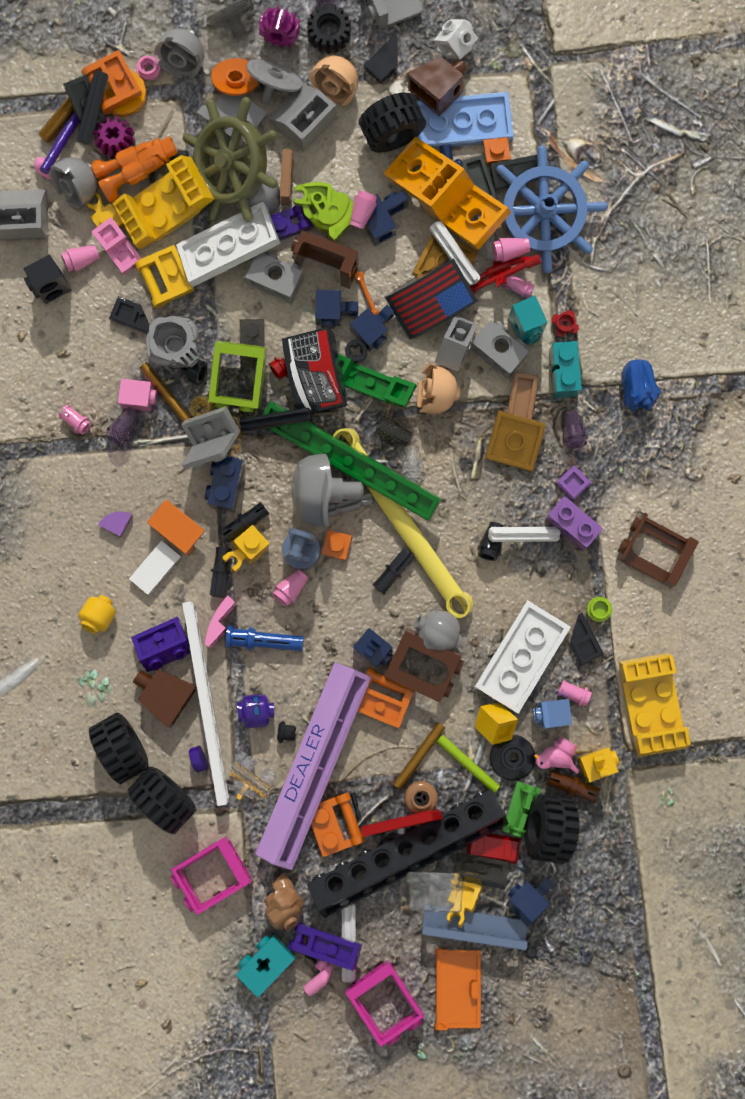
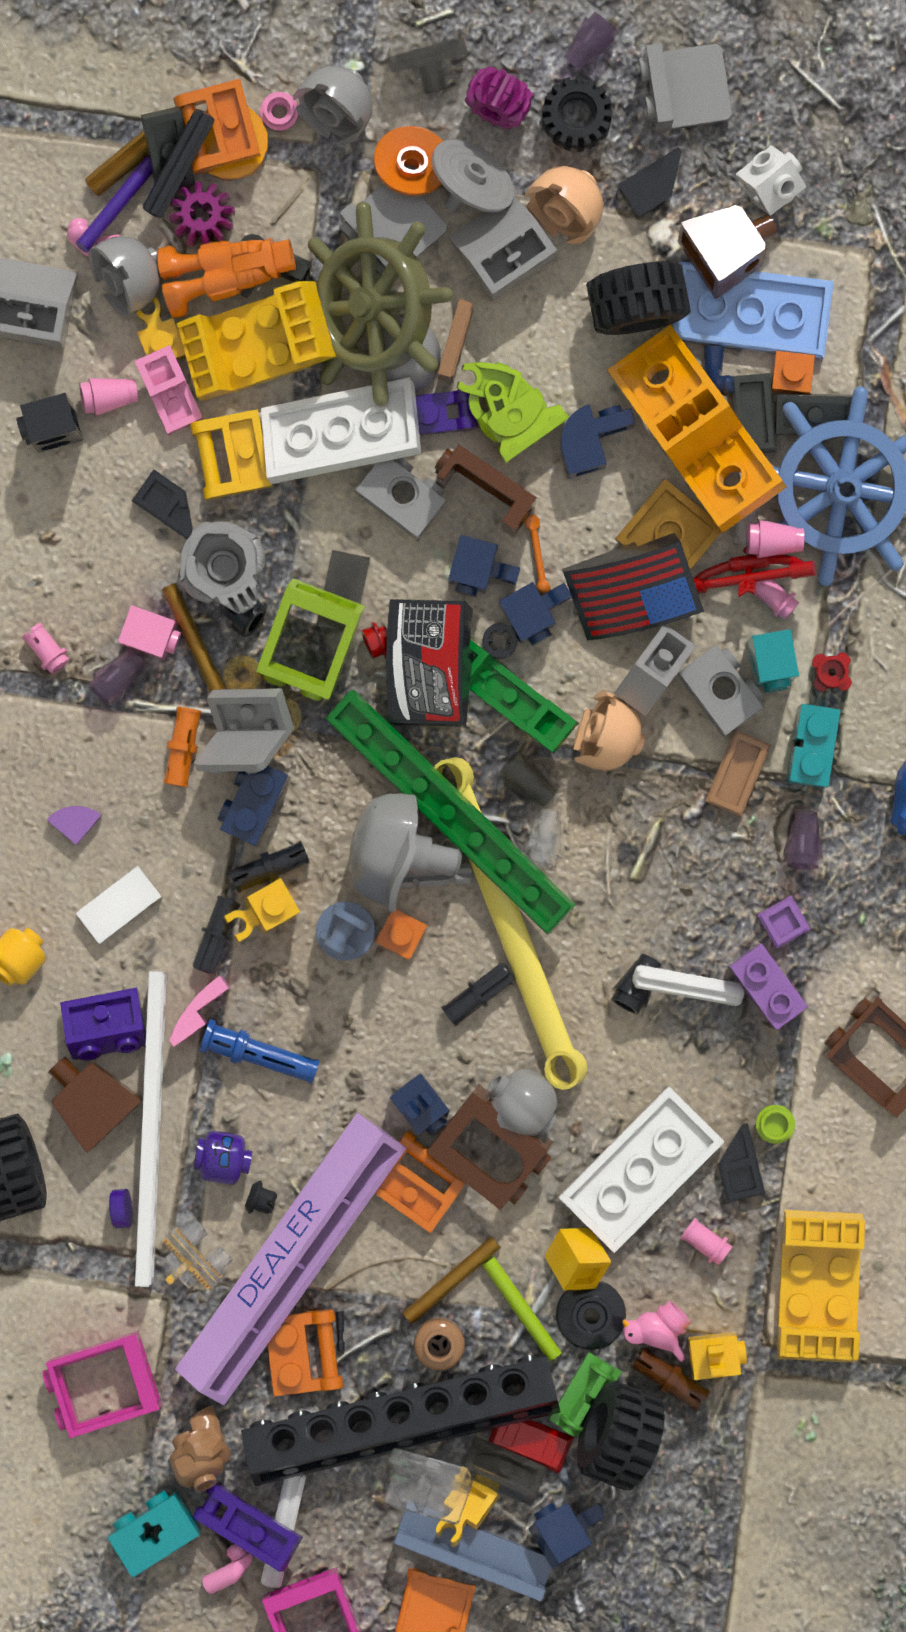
camera: 15 degrees right, 5 degrees up
black tyre [128,766,197,834] -> none
orange panel [147,500,204,557] -> none
black axle [240,408,312,432] -> none
bright pink cone [272,569,308,607] -> none
bright pink cone [350,190,378,230] -> none
red tile [361,809,443,837] -> none
white axle [429,221,480,286] -> none
pearl gold tile [485,410,546,472] -> none
medium blue slope [532,699,572,728] -> none
none -> orange pin [163,706,201,788]

